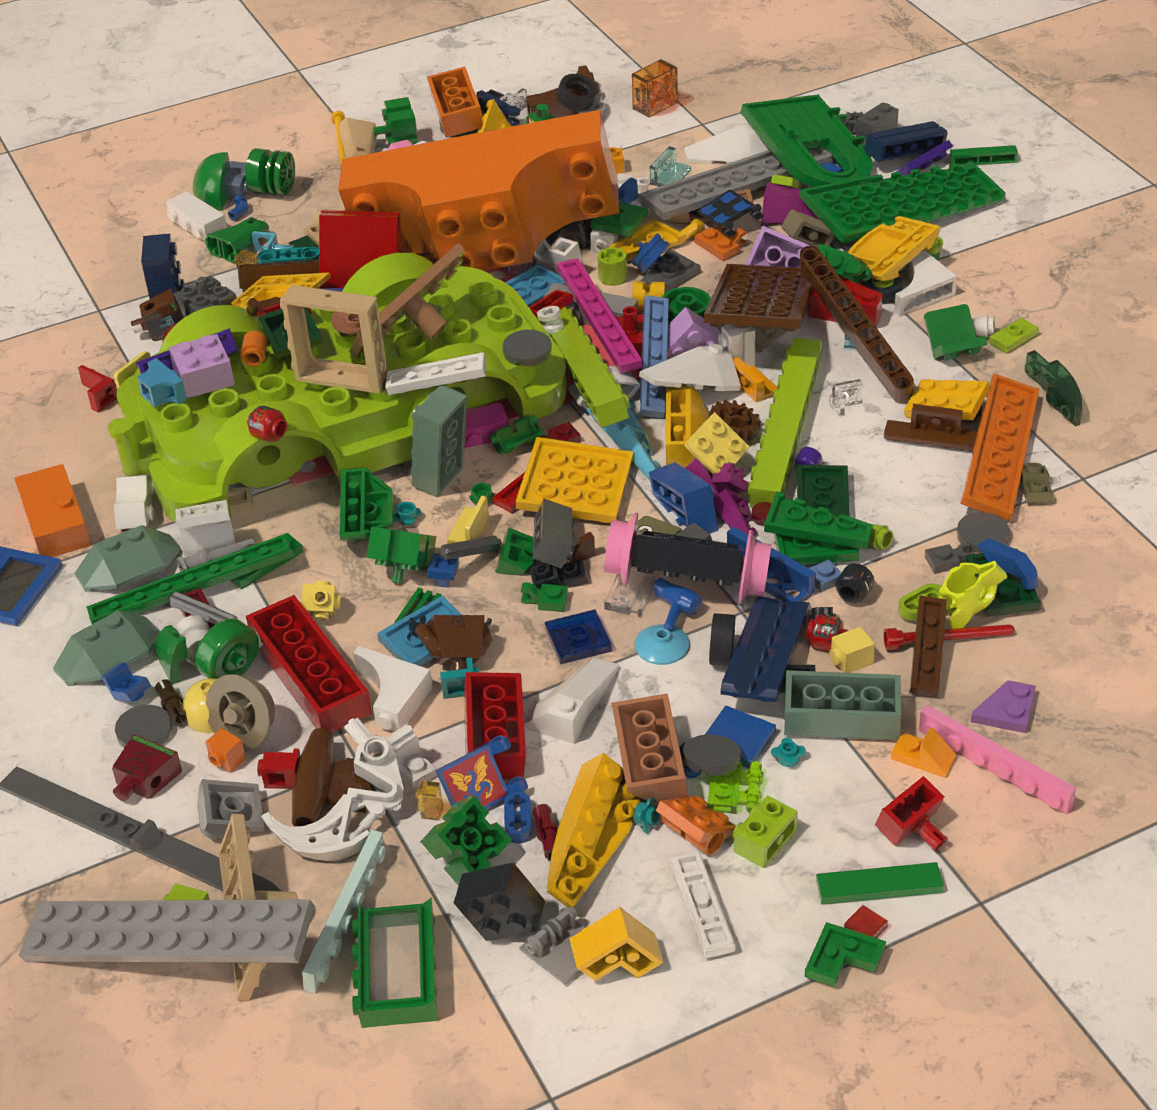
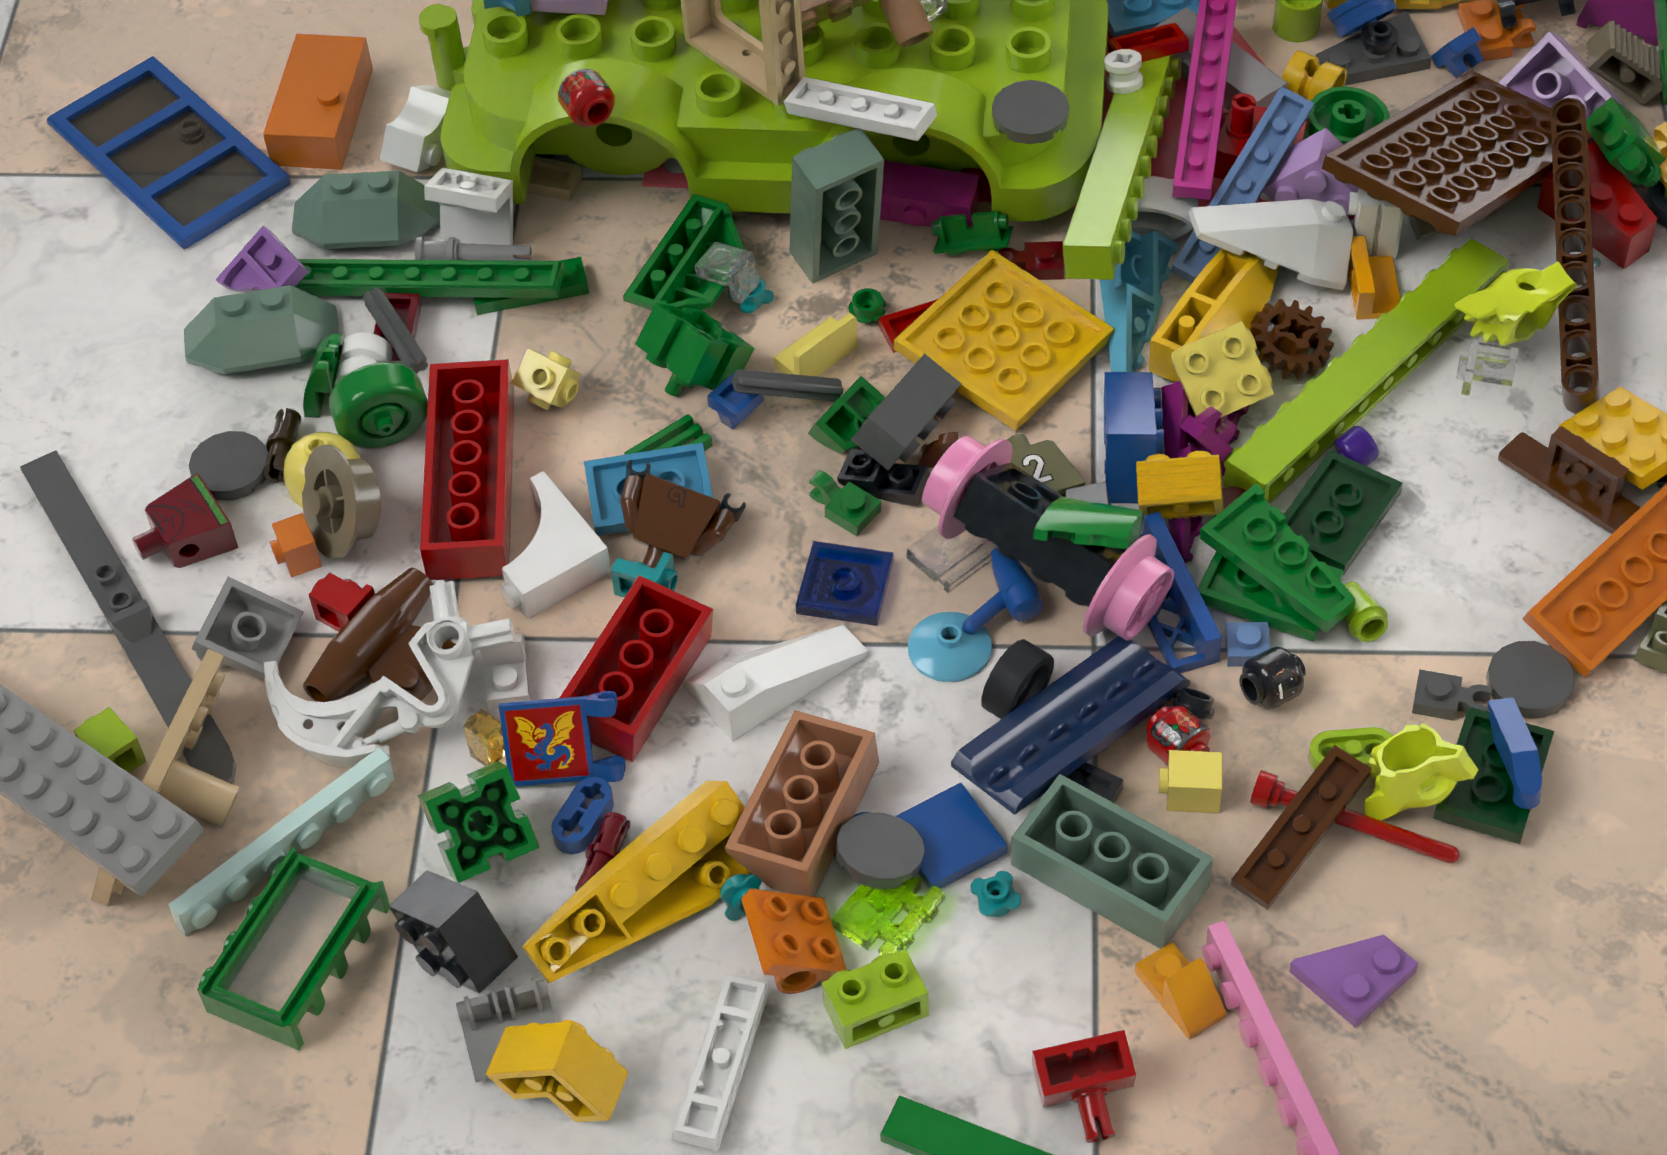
camera: 30 degrees right, 10 degrees up
blue bracket [102,662,151,702] -> none
none -> medium lavender wing [216,226,309,292]
none -> clear bracket [694,241,760,304]
none -> green slope [1033,497,1143,549]
none -> yellow brick [1136,451,1223,520]
none -> blue tile [1431,27,1484,78]
none -> neon yellow piece [1454,261,1577,346]

